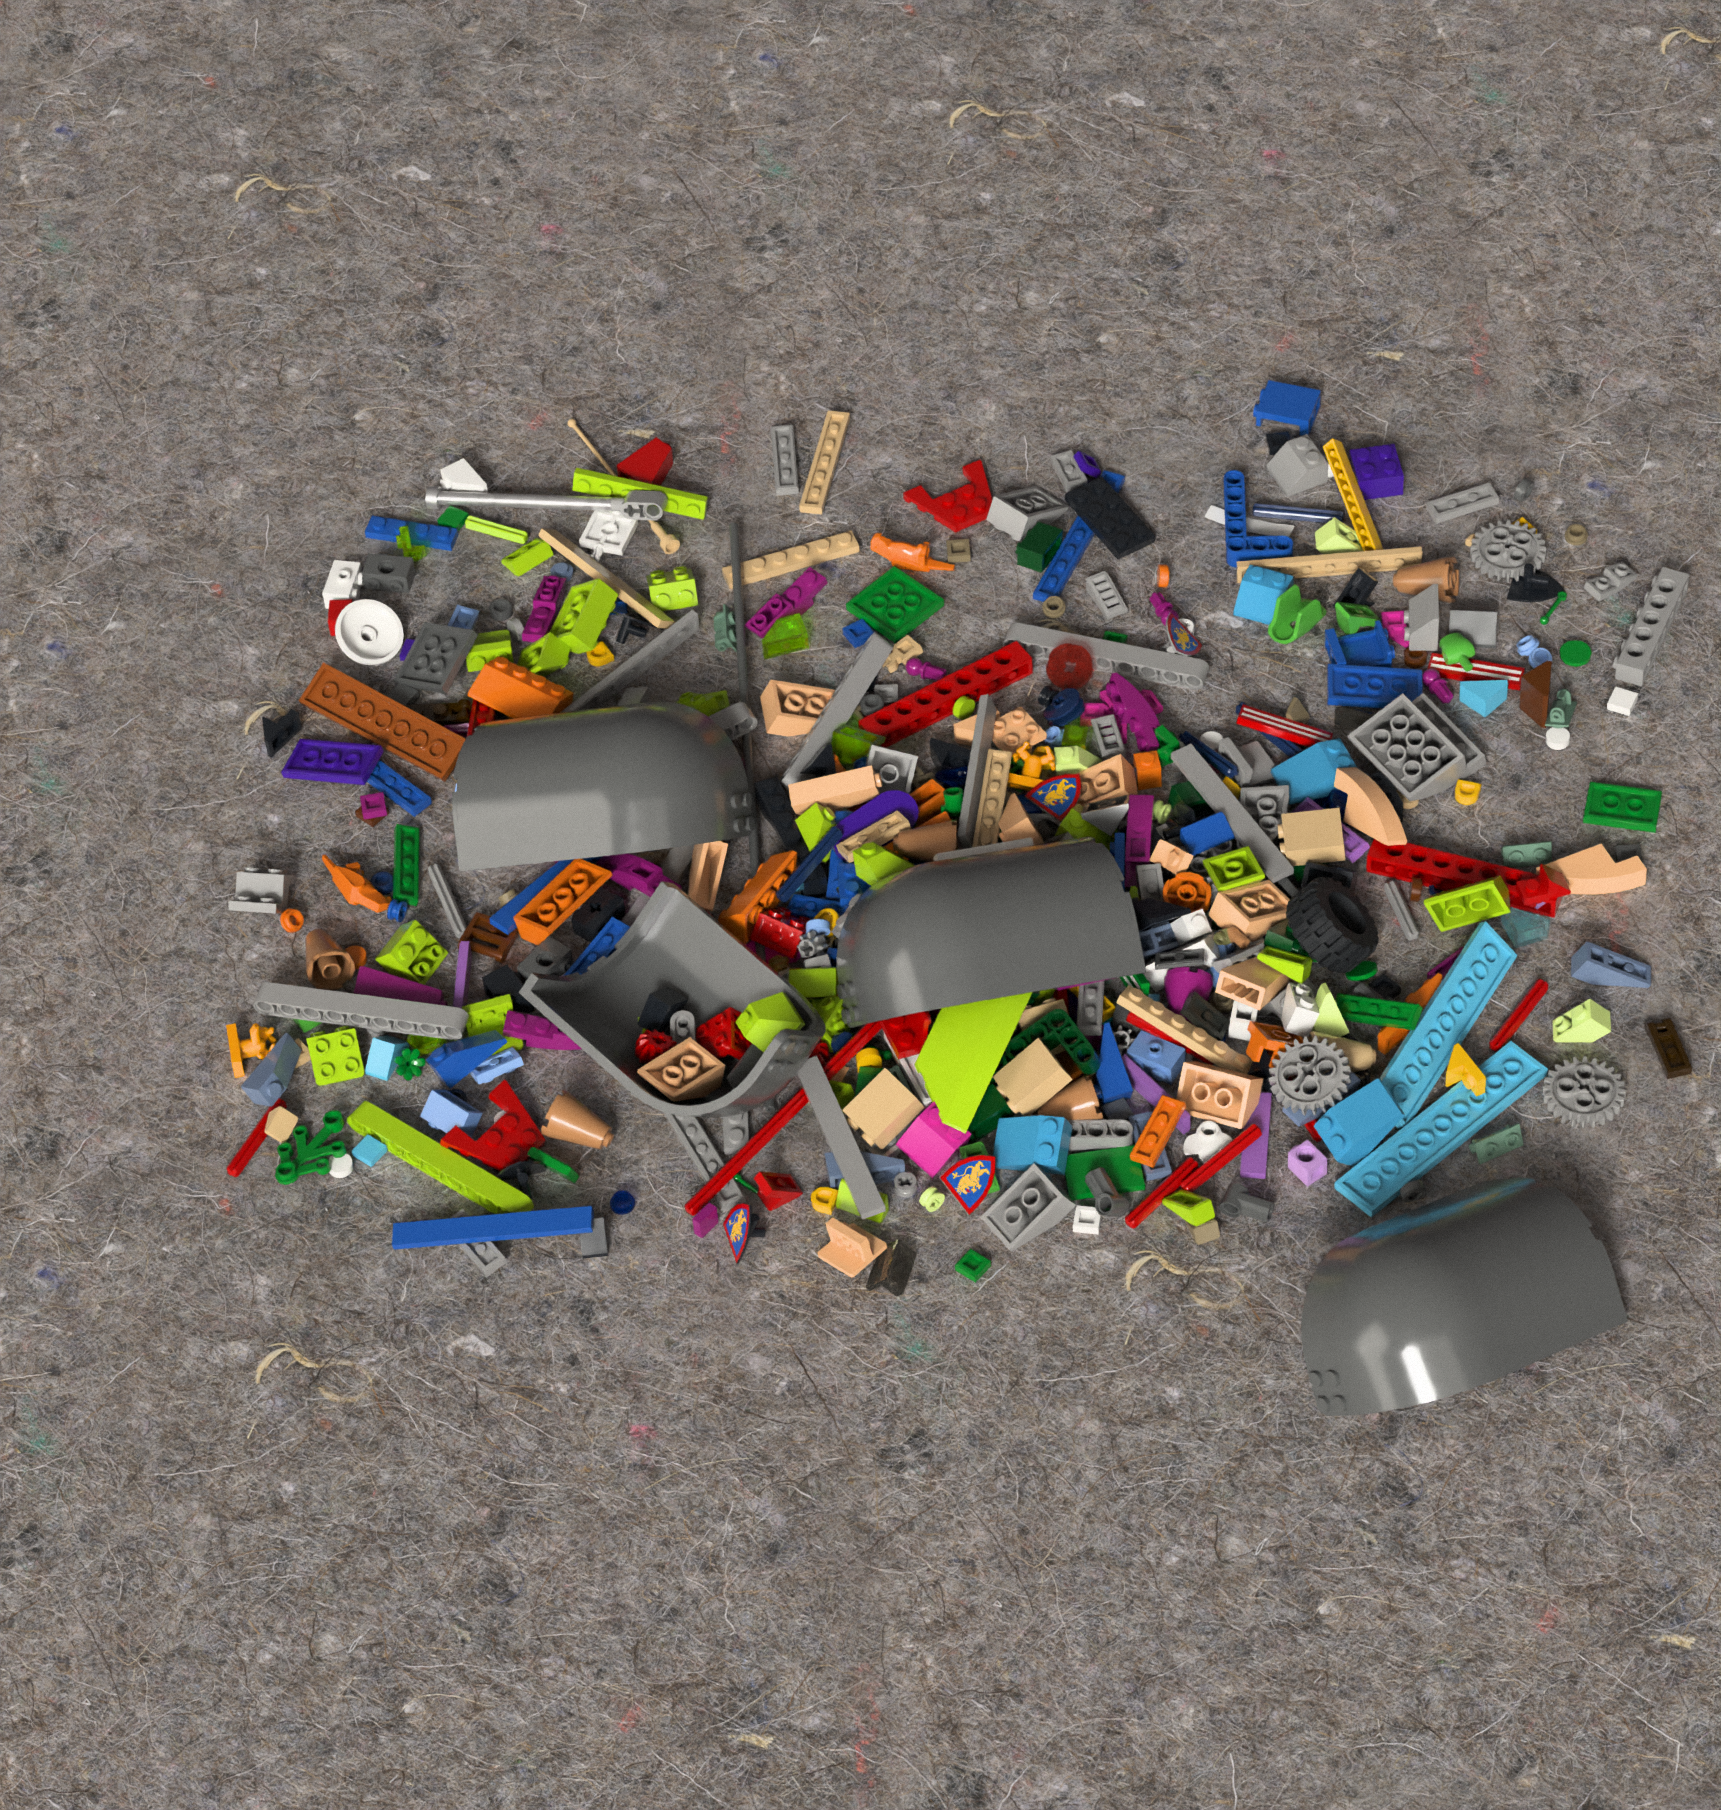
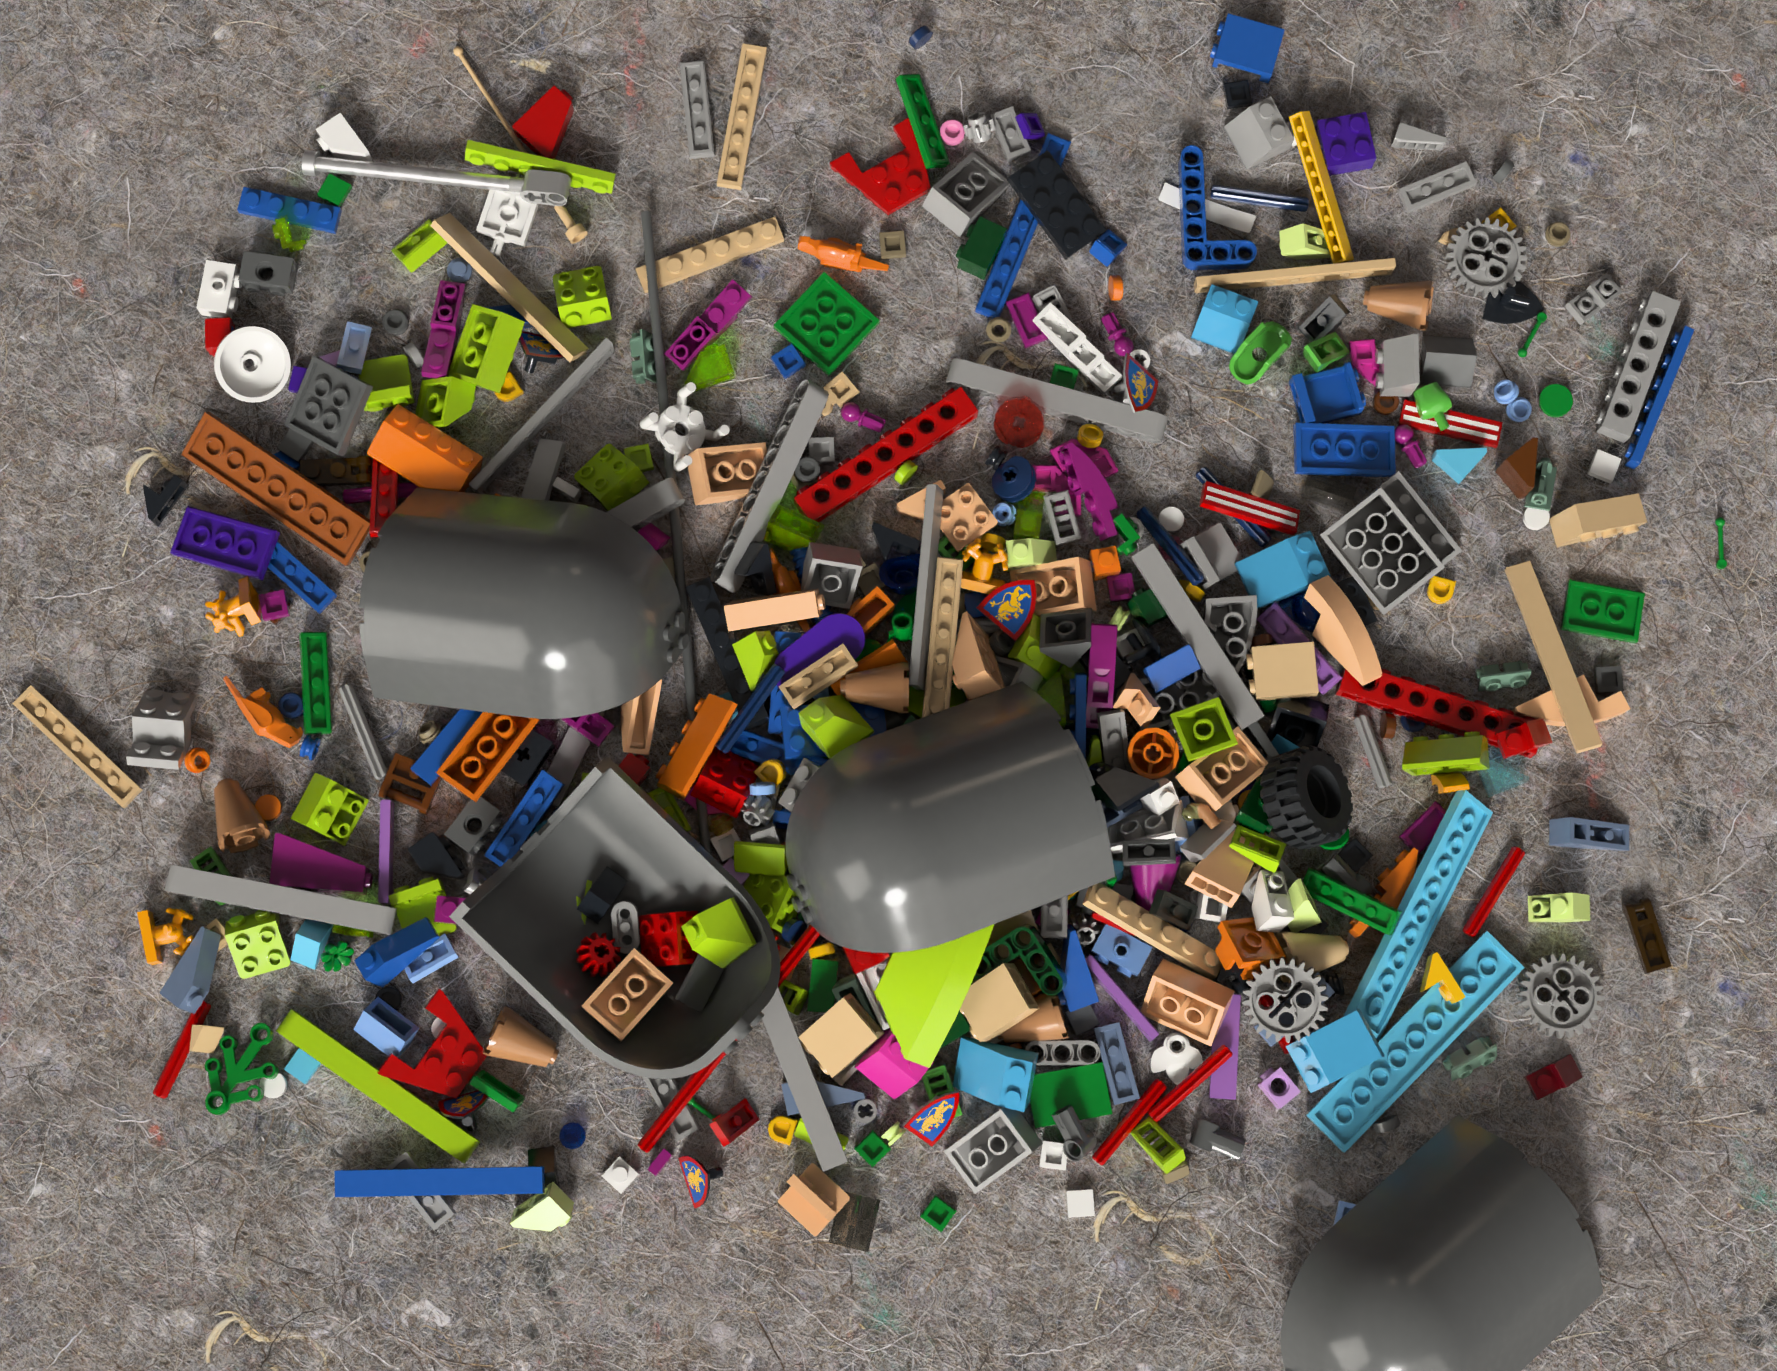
camera: 10 degrees left, 30 degrees up
axle [465,515,528,544] -> none
white tile [933,837,1034,861] -> none
orange tile [1130,1095,1186,1168] -> none
none -> tan plate [12,685,143,808]
none -> light orange piece [205,576,261,637]
none -> yellowish green slope [510,1182,574,1231]
none -> white plate [602,1156,639,1194]
none -> white plate [640,382,730,472]
none -> green tile [854,1130,891,1168]
none -> green tile [896,74,950,169]
none -> dark blue tile [909,26,933,50]
none -> bright pink tile [940,119,965,146]
none -> light grey gear [963,112,996,143]
none -> magenta tile [1005,292,1048,348]
none -> white slope [1033,302,1122,396]
none -> white tile [1066,1189,1095,1218]
none -> yellow tile [1077,424,1103,448]
none -> blue slope [1089,229,1127,267]
none -> magenta tile [1106,573,1135,603]
none -> light grey slope [1391,122,1447,151]
none -> light orange slope [1431,772,1470,794]
none -> tan tile [1505,561,1602,754]
none -> dark red slope [1524,1054,1583,1100]
none -> tan wedge [1549,493,1647,547]
none -> blue plate [1624,326,1695,470]

